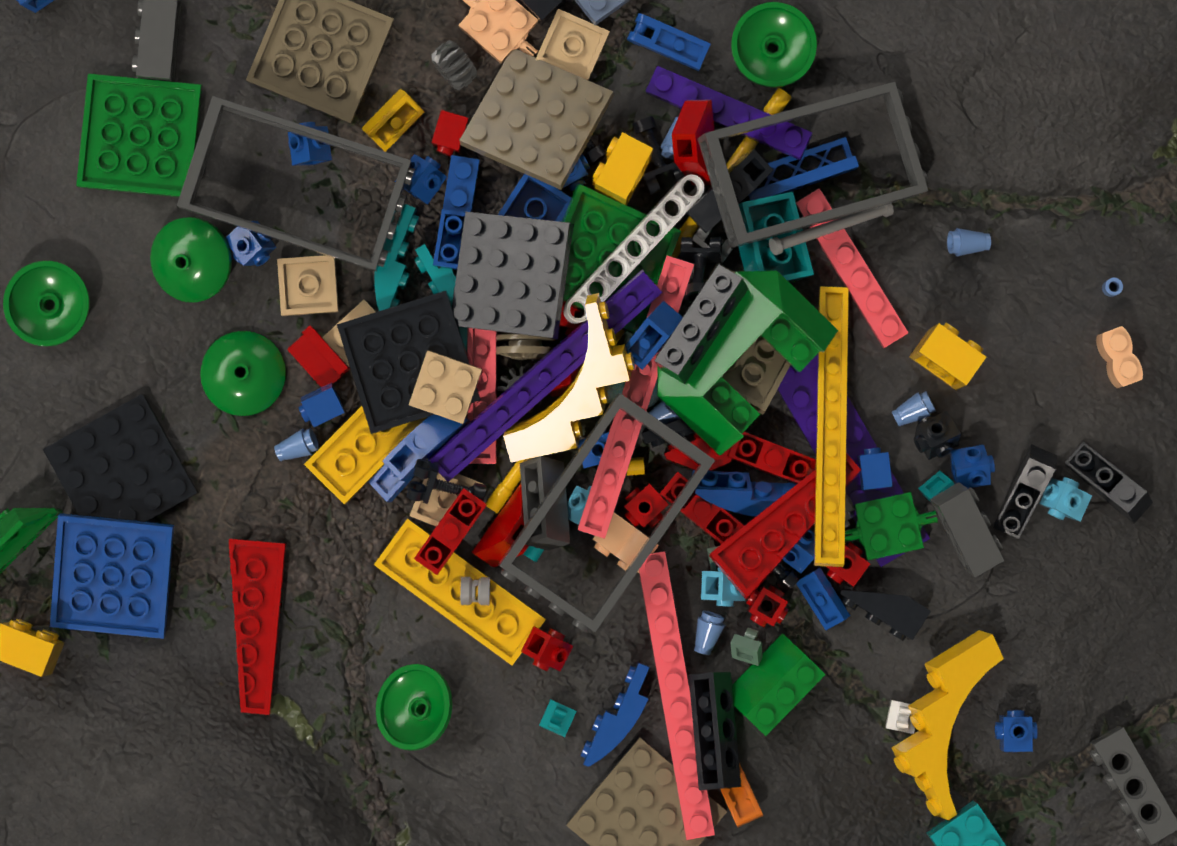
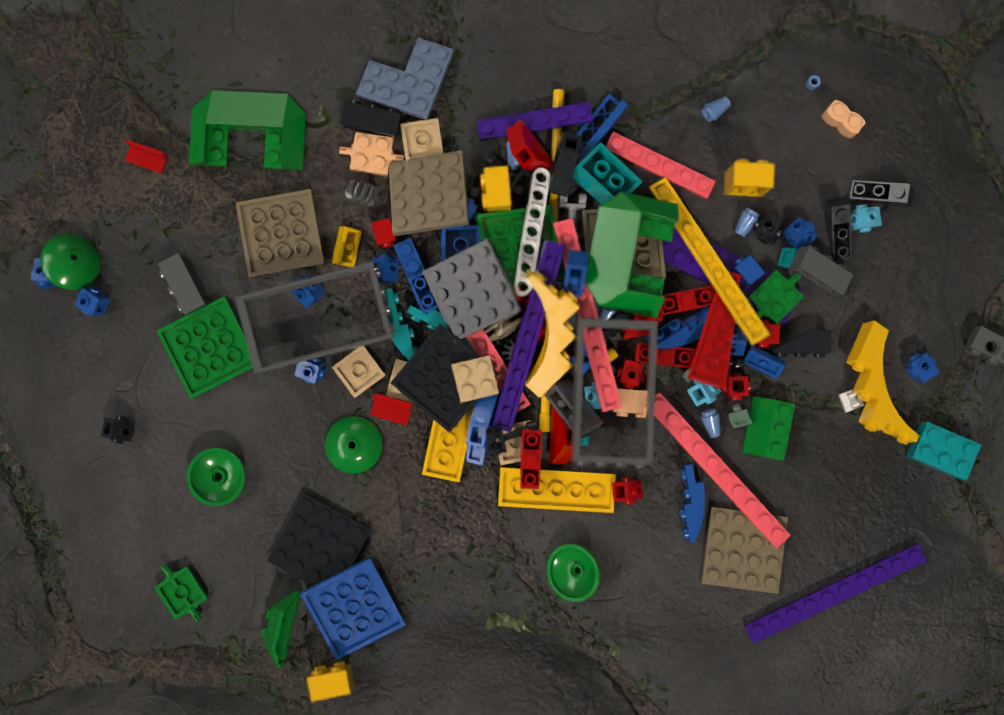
camera: 30 degrees left, 0 degrees up
green dish [150,217,232,303] -> none
red wing [229,539,286,715] -> none
medium blue cone [274,428,319,461] -> none
blue brick [298,383,345,427] -> none
light grey wheel [460,577,490,605] -> none
teal tile [539,699,577,737] -> none
blue plate [627,13,711,71] -> none
brick [654,264,748,384] -> none
black bar [680,237,722,304] -> none
black brick [689,672,741,790] -> none
dark grey door [698,82,928,249] -> none
orange plate [720,763,763,828] -> none
green dish [731,2,817,88] -> none
light grey bar [769,204,894,255] -> none

